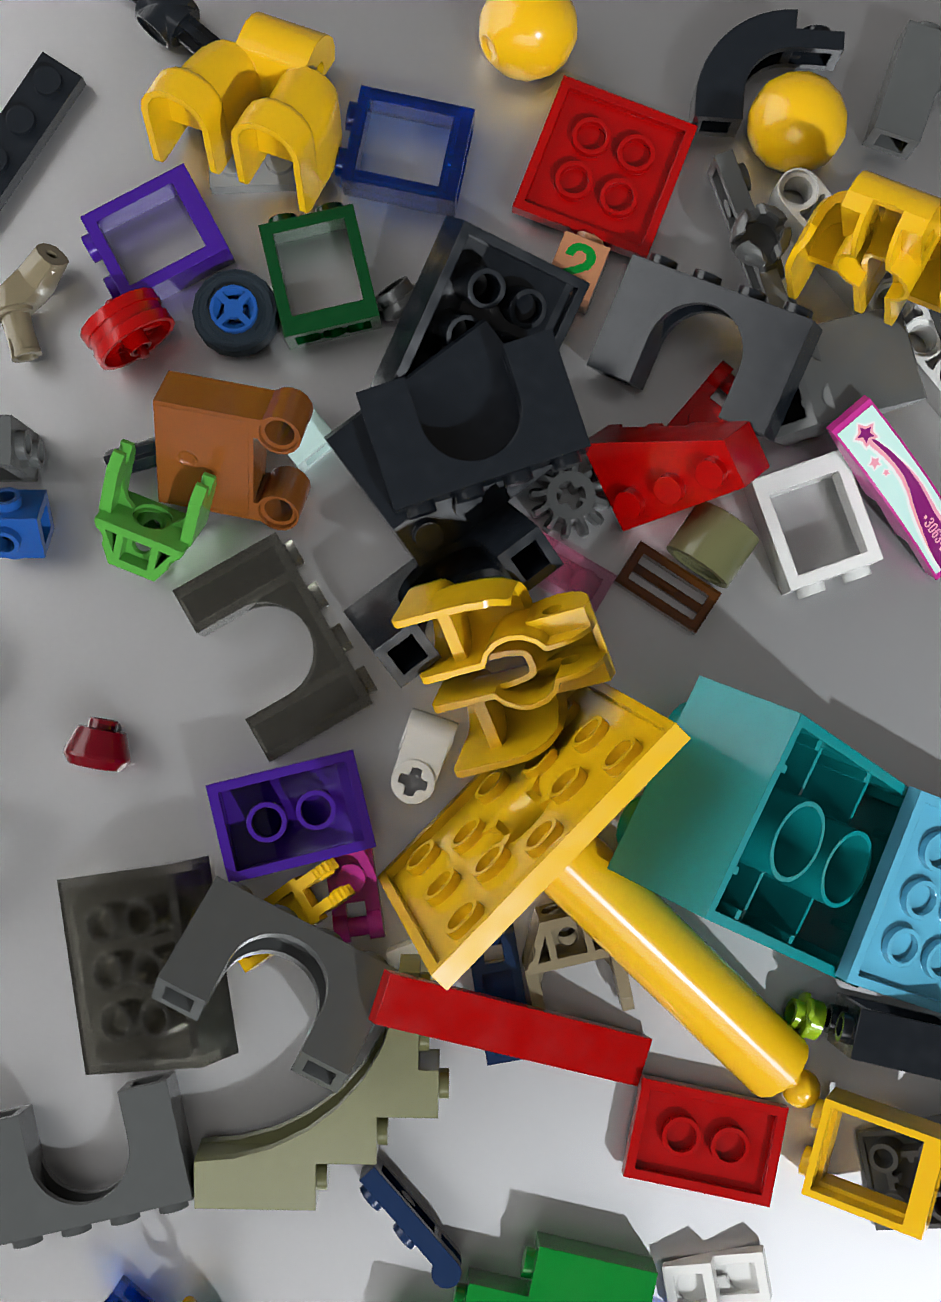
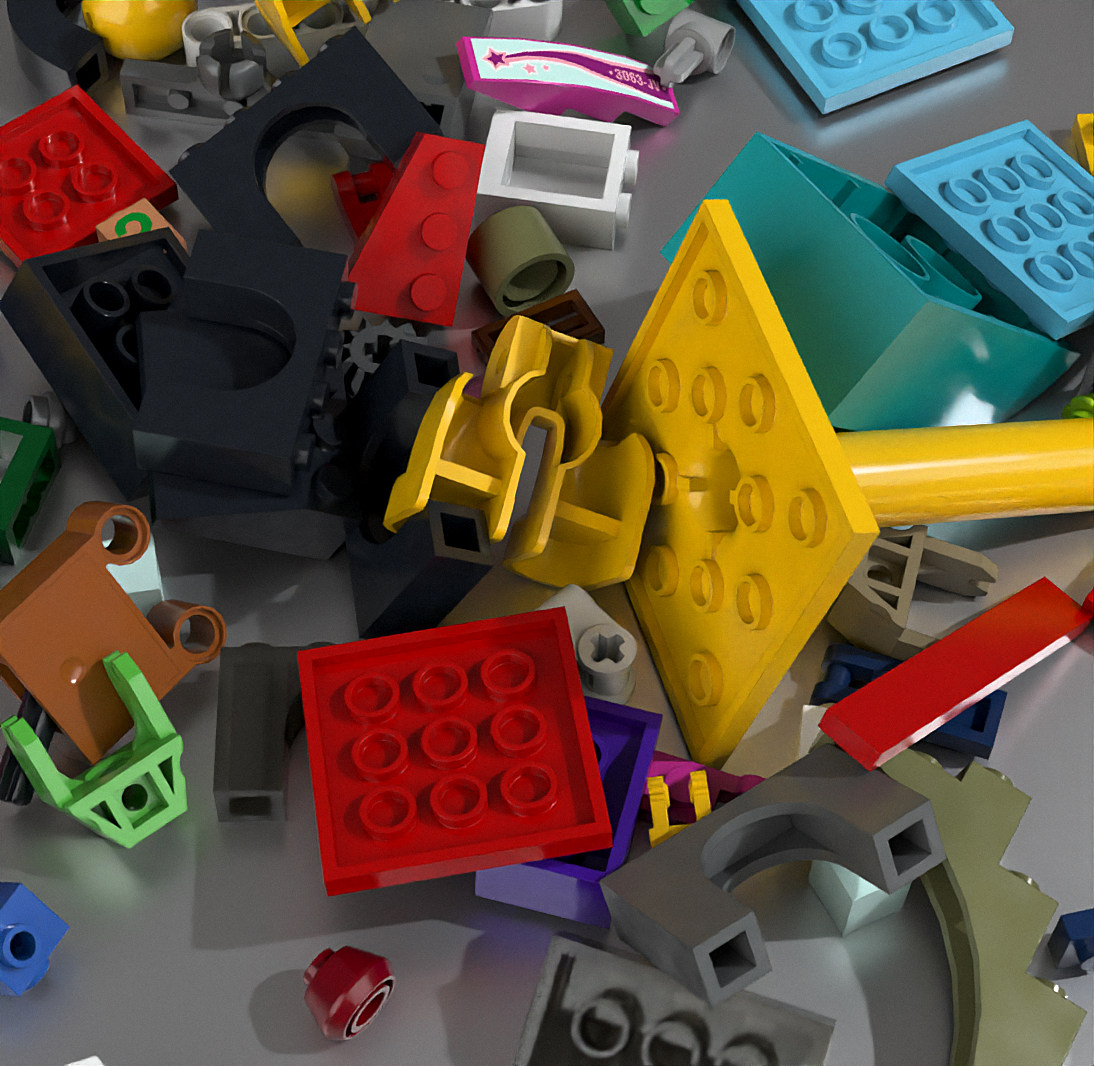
camera: 60 degrees left, 30 degrees down
none -> red plate [297,606,613,897]

